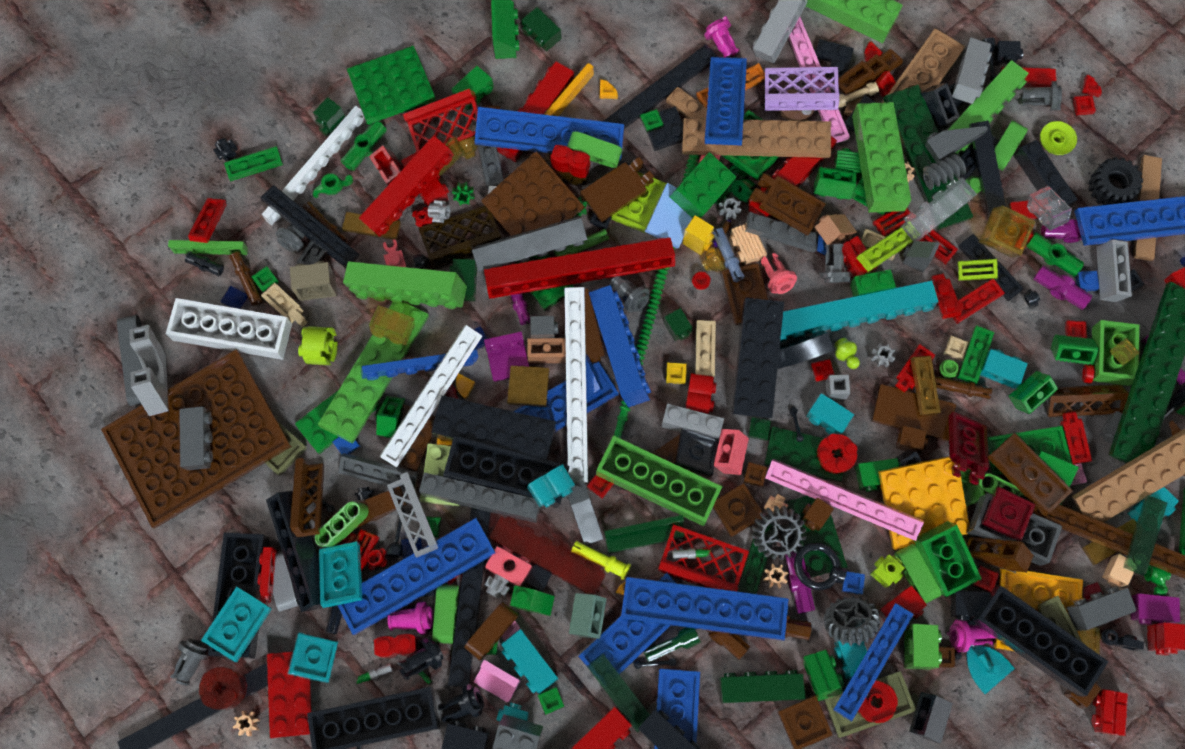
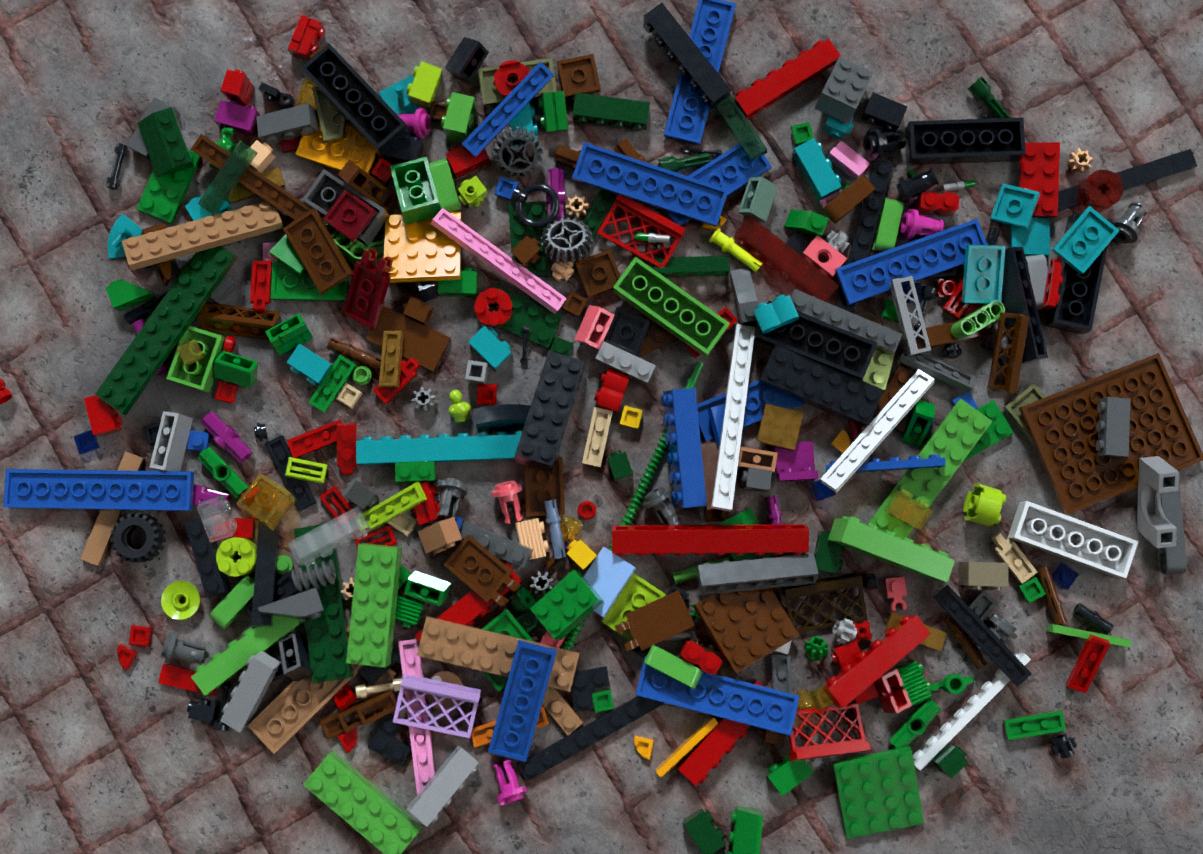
camera: 170 degrees left, 10 degrees up
none -> lime brick [216,537,257,577]
none -> lime brick [406,61,443,109]
none -> green brick [892,660,933,707]
none -> teal tile [1010,217,1050,256]

